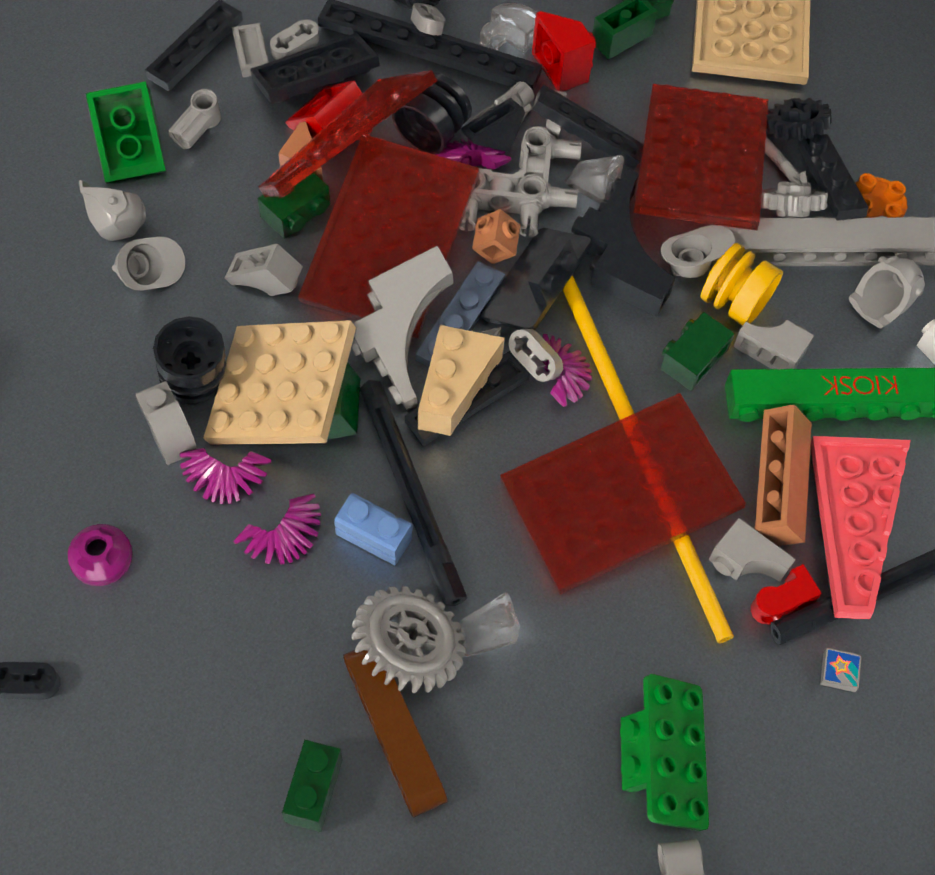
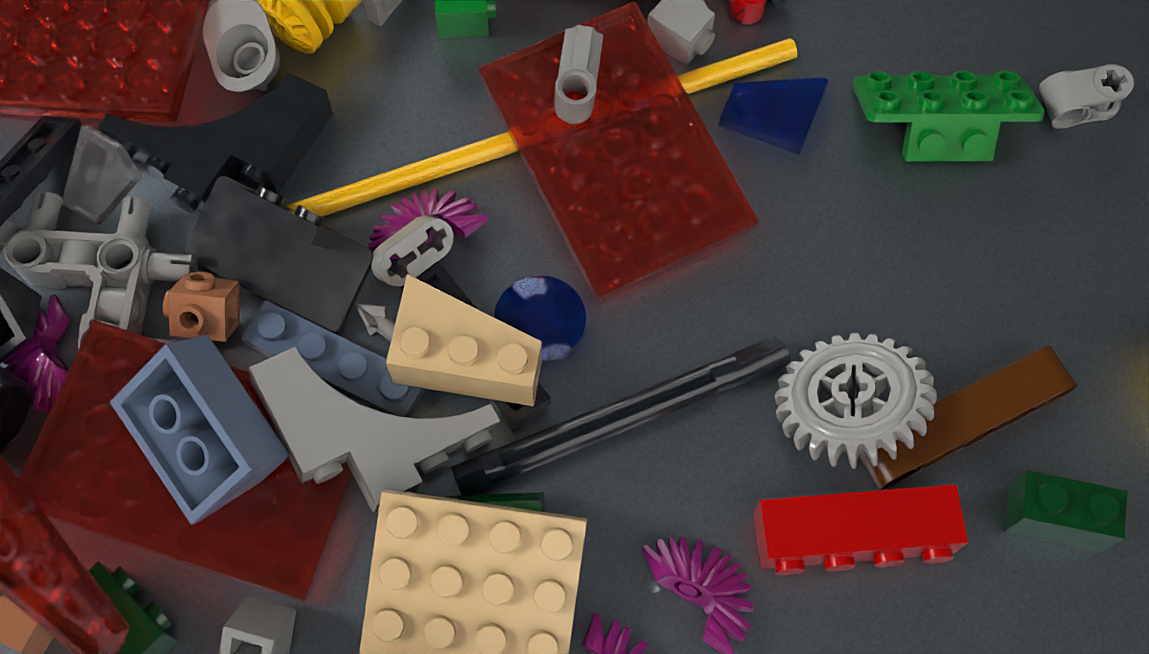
camera: 90 degrees left, 5 degrees up
medium blue brick [334,493,412,566] -> none
clear slope [458,593,520,657] -> none
dark green brick [661,312,735,391] -> none
none -> sand blue slope [110,335,290,525]
none -> clear blue dish [494,275,586,362]
none -> light grey piece [554,25,604,124]
none -> clear blue wing [718,78,829,155]
none -> red brick [753,484,968,575]

